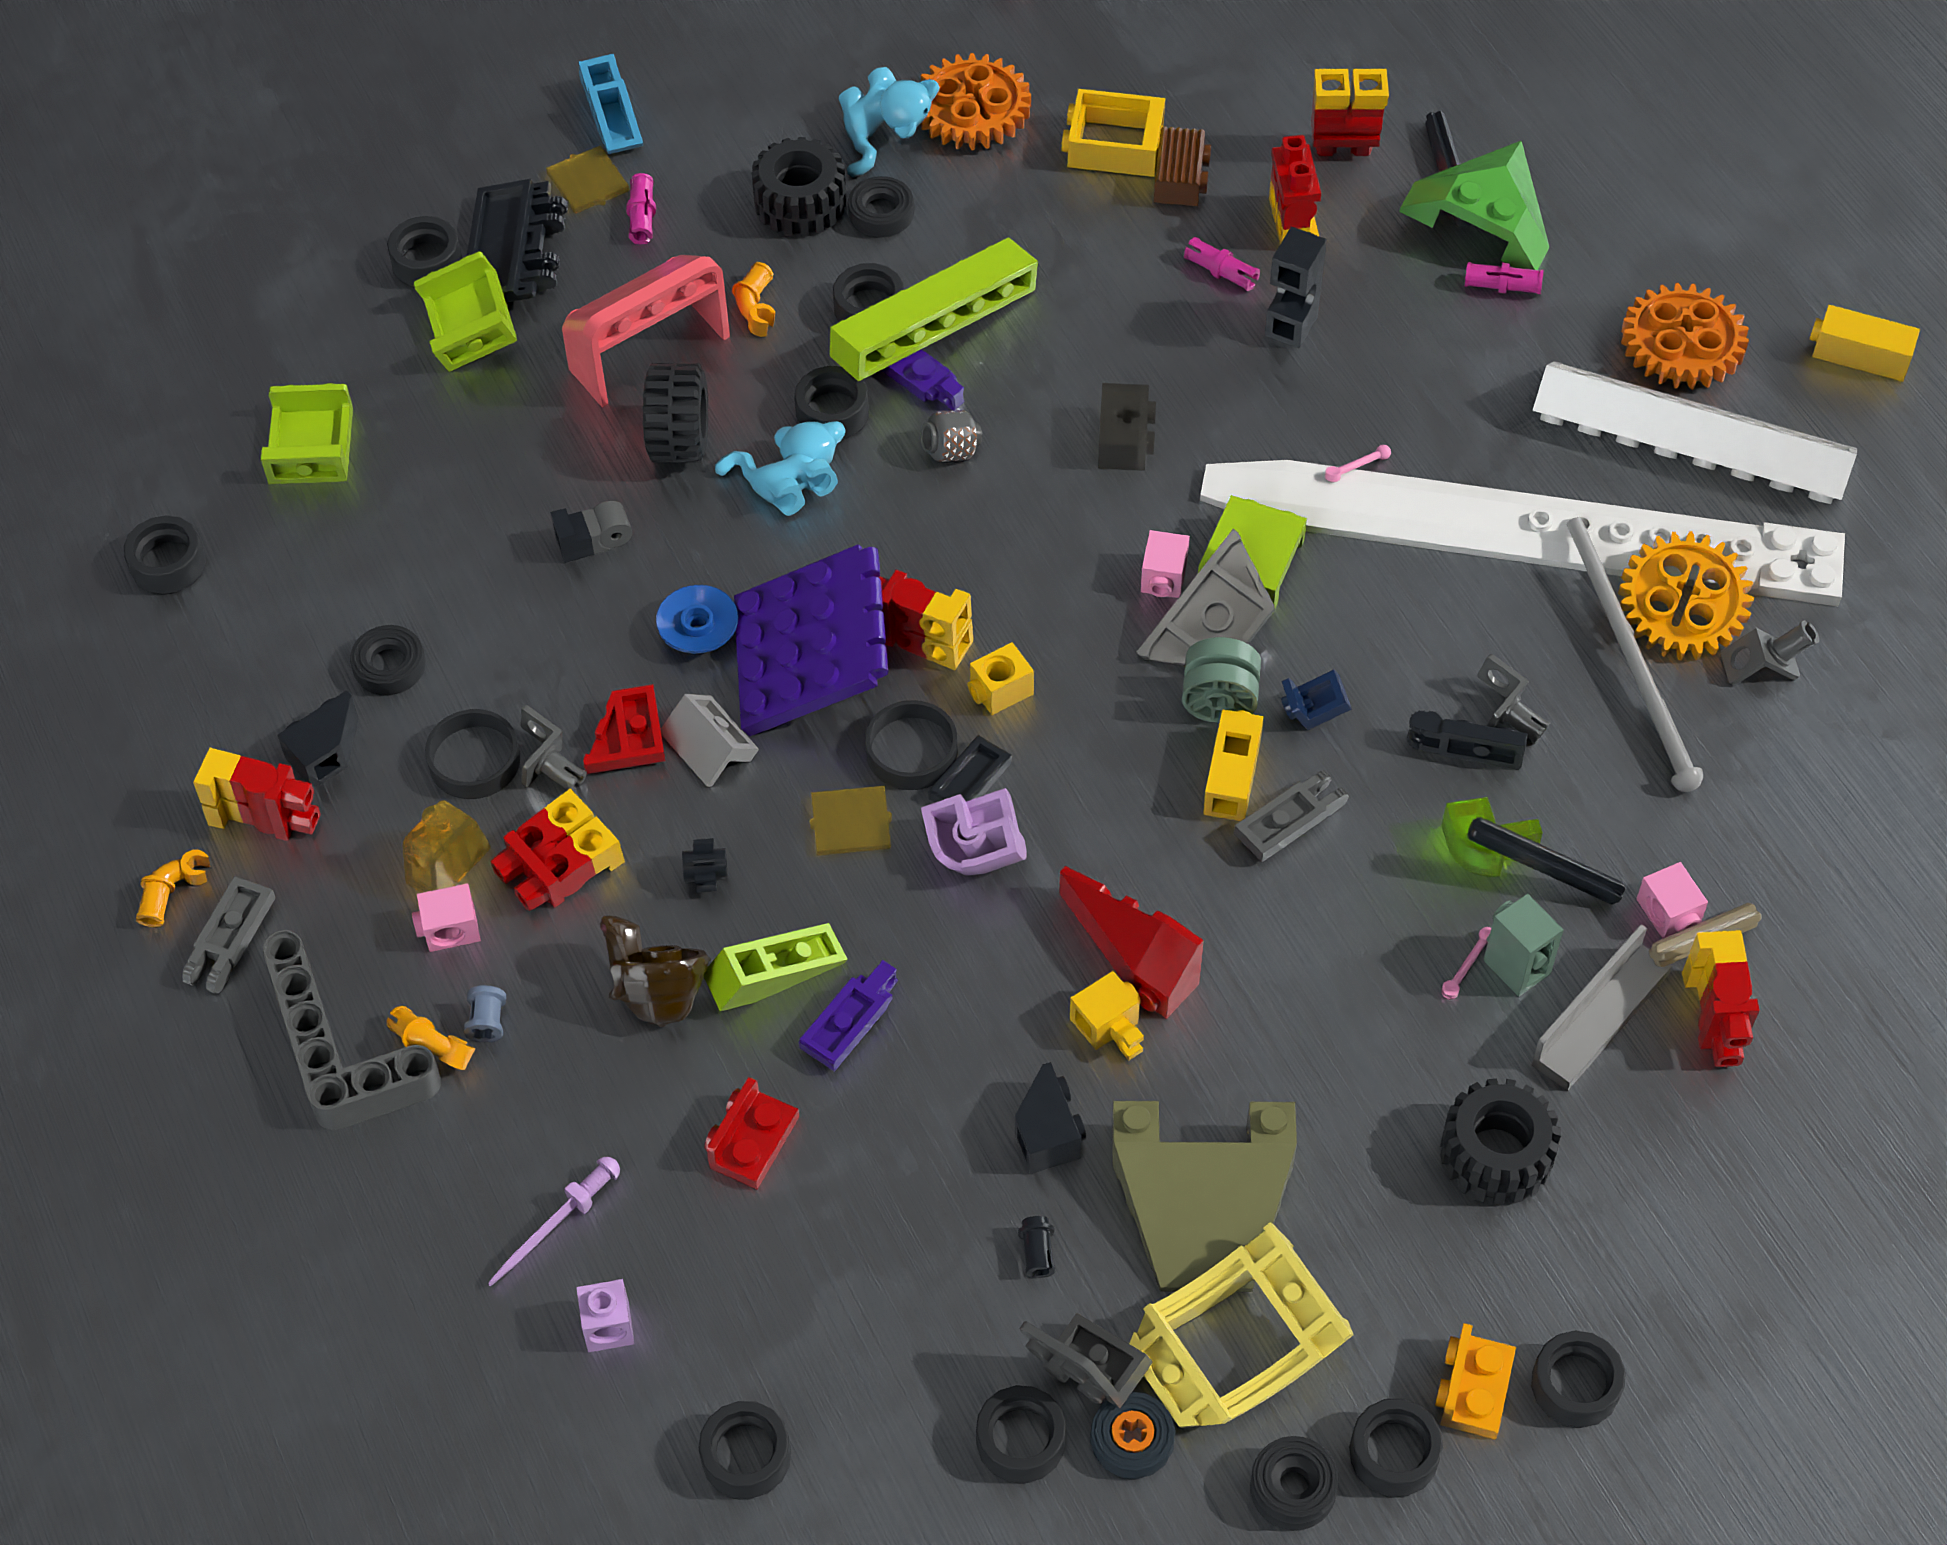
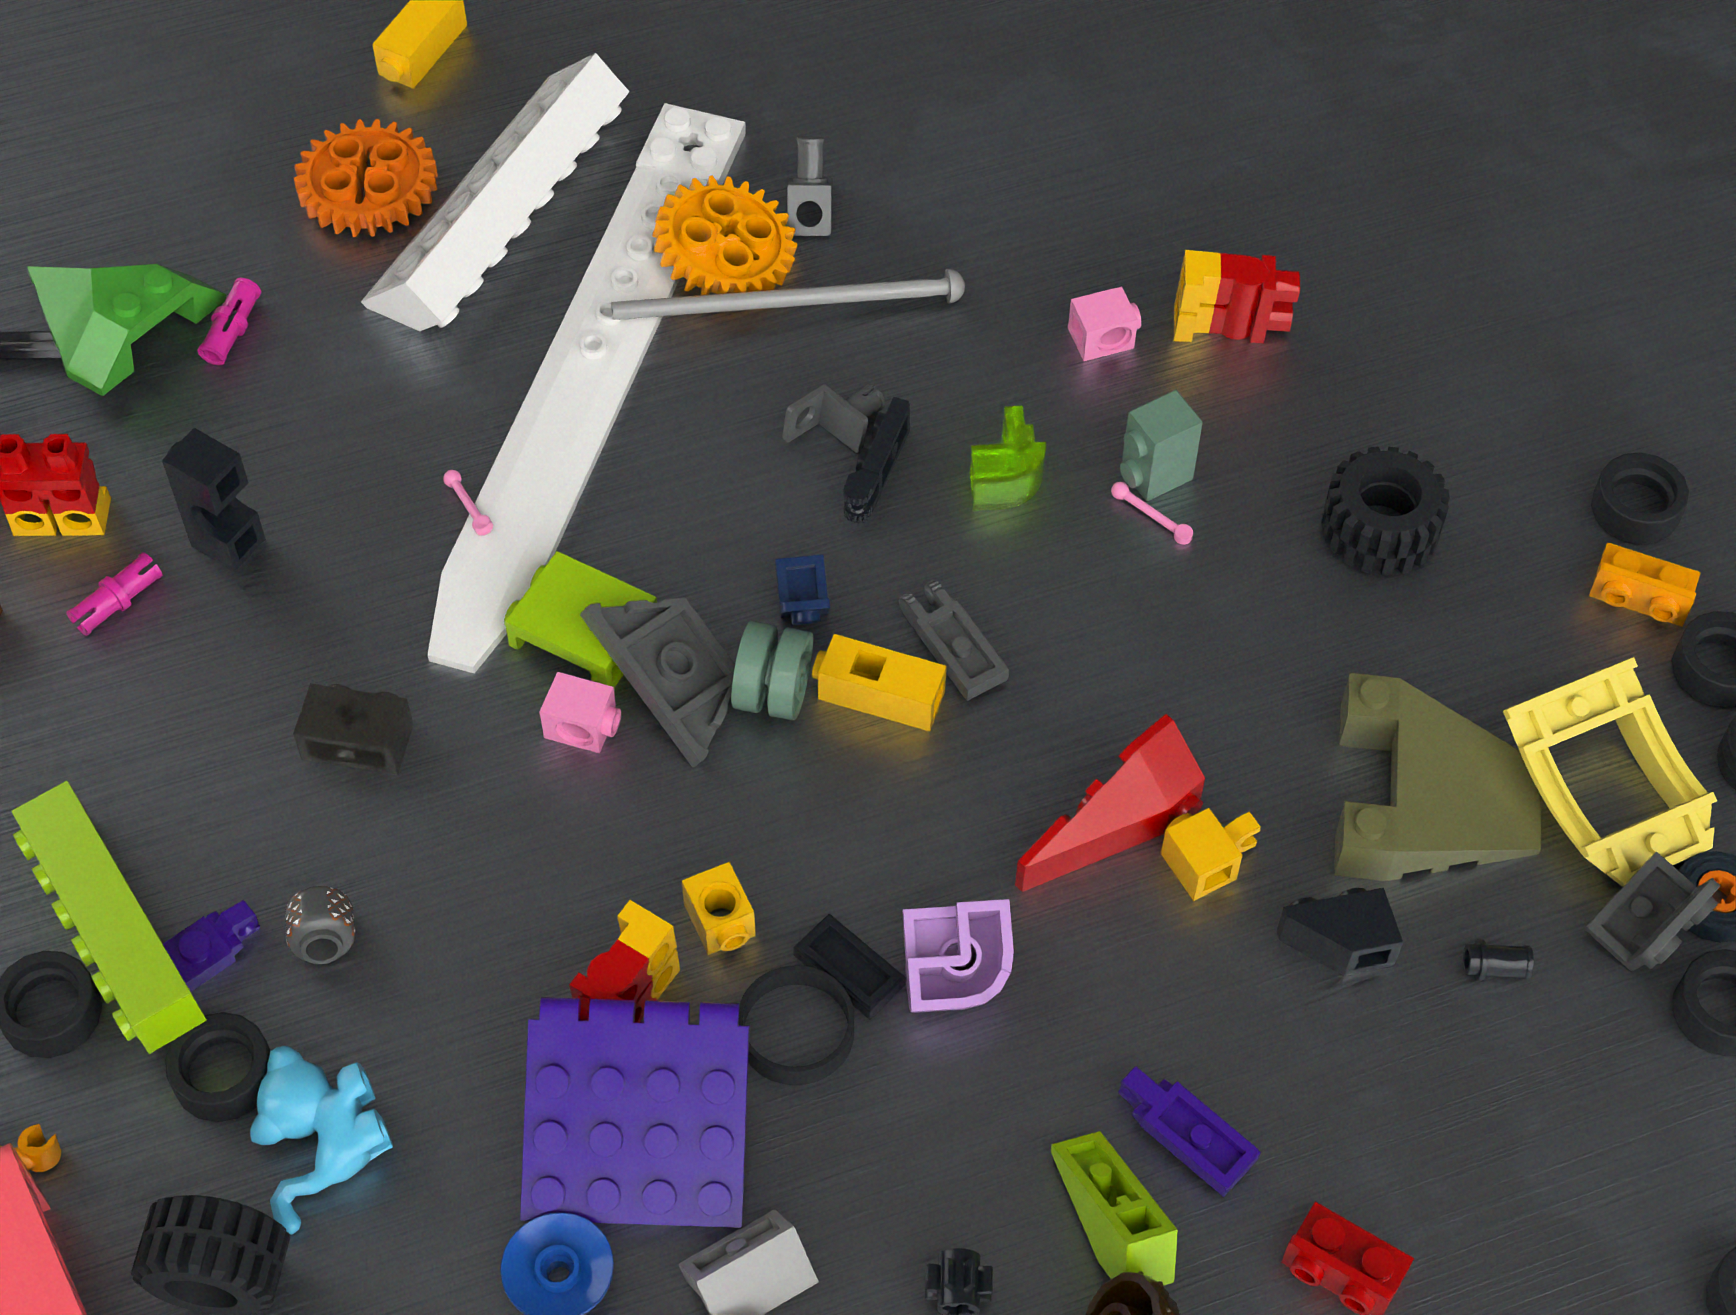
camera: 85 degrees left, 0 degrees up
clear yellow piece [810,786,892,856] -> none
black axle [1467,817,1625,904] -> none
light grey panel [1531,924,1673,1091] -> none
dark tan axle [1649,903,1761,967] -> none

